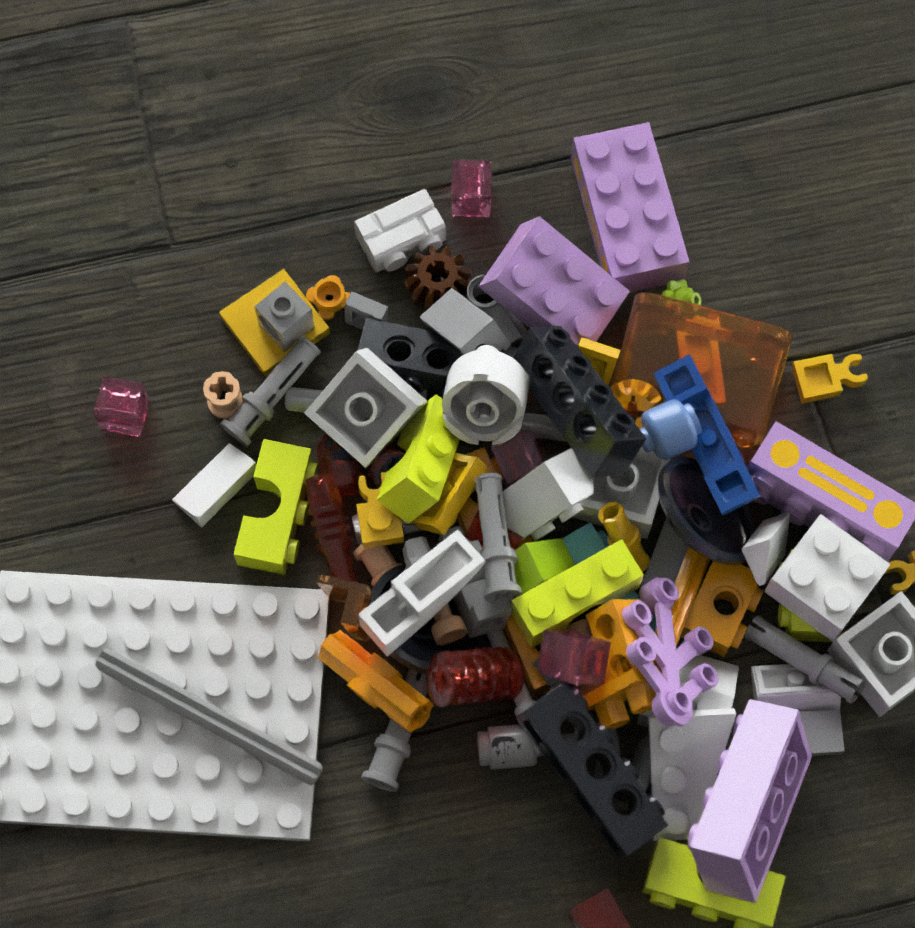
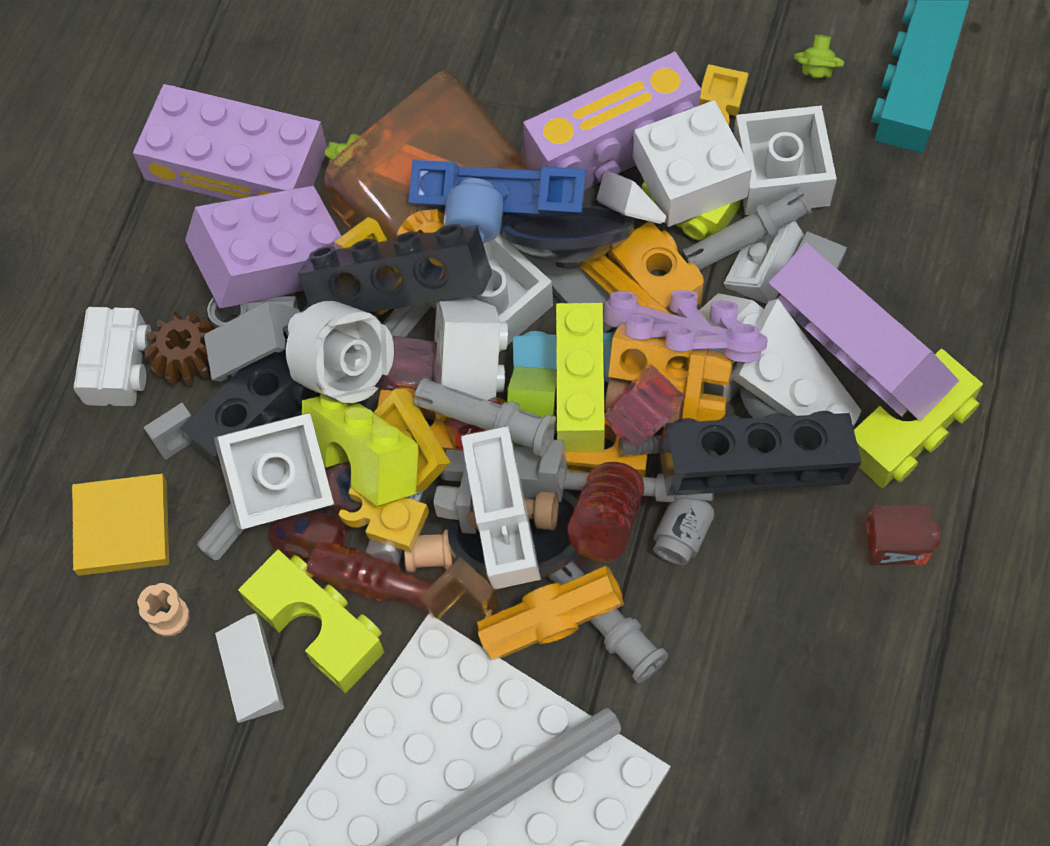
camera: 55 degrees left, 5 degrees down
clear pink brick [94,376,150,437] -> none
light grey pin [220,336,321,447] -> none
light grey brick [254,282,315,352] -> none
light orange plate [306,275,351,320] -> none
clear pink brick [451,160,492,217] -> none
yellow pin [598,502,650,572] -> none
yellow plate [791,354,868,404] -> none

